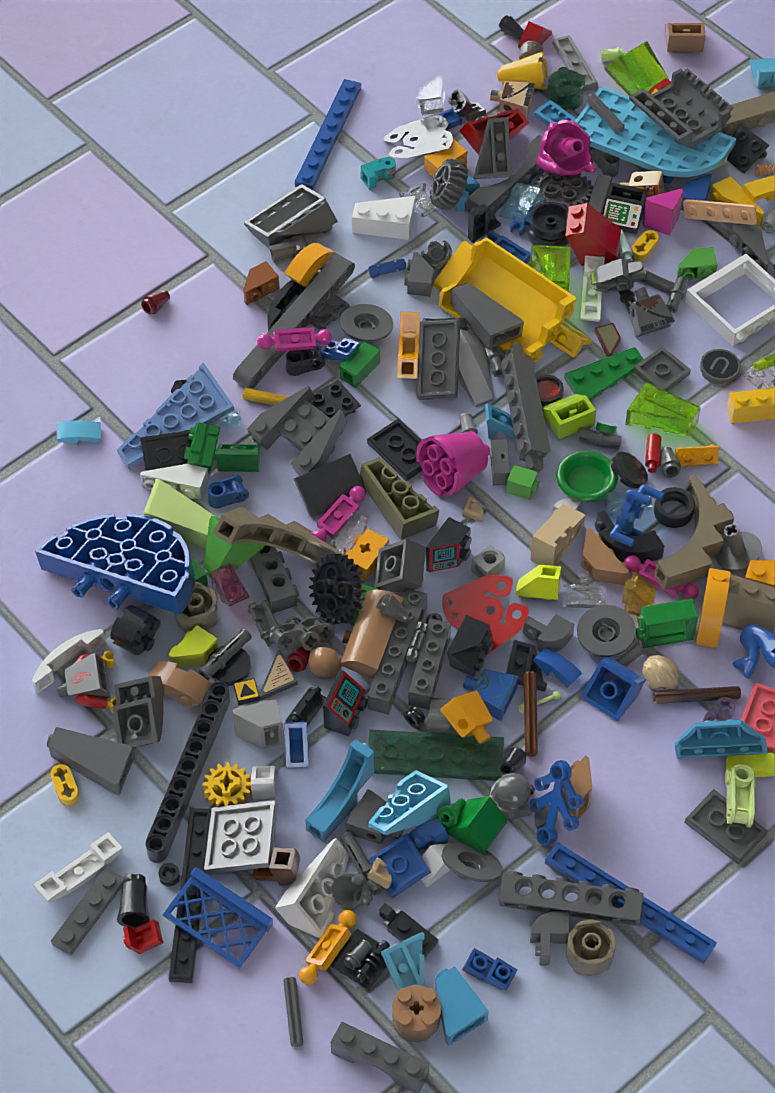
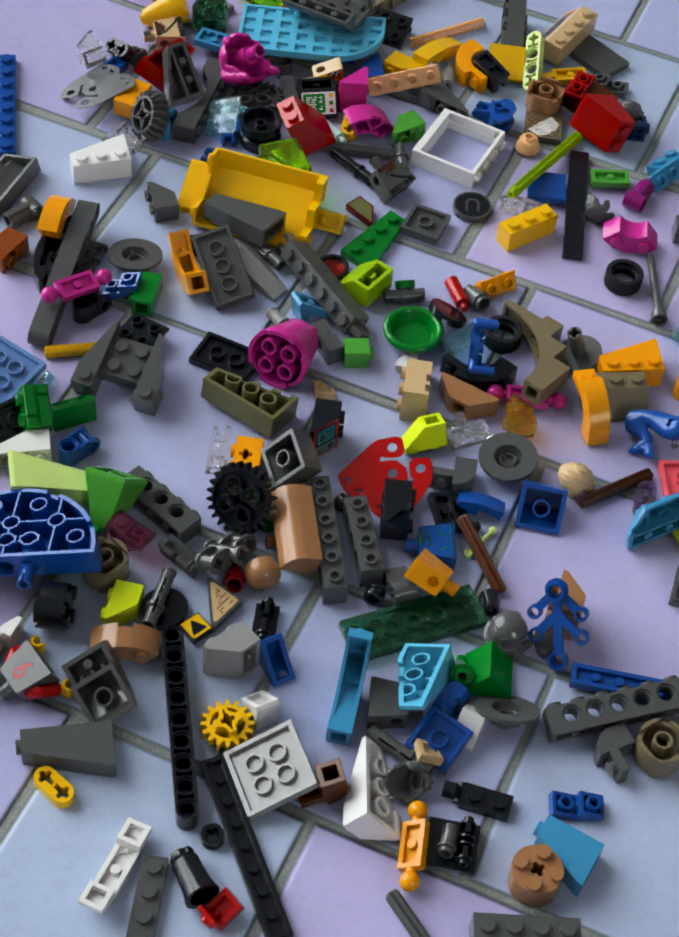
camera: 30 degrees left, 5 degrees down
blue fence [163,867,273,969] -> none
dark tan arch [213,507,345,564] -> none
dark grey slope [275,201,338,235] -> none
black tile [294,454,367,517] -> none
dark pink plate [311,486,366,543] -> none
slope [323,670,368,737] -> none
teal leg [360,157,396,190] -> none
blue axle [368,258,406,277] -> none
dark grey cone [376,593,410,623] -> none
medium azure wing [381,932,424,991] -> none
dark grey axle [405,621,429,663] -> none
dark grey hair [421,240,452,270] -> none
black wing [468,203,501,243] -> none
light grey brick [471,545,505,578] -> none
white slope [580,256,605,322] -> none
dark grey axle [586,93,625,133] -> none
dark grey hinge [590,258,648,293] -> none
clear neon green wedge [625,382,701,436] -> none
green window [636,598,698,648] -> none
none -> dark pink brick [342,104,394,139]

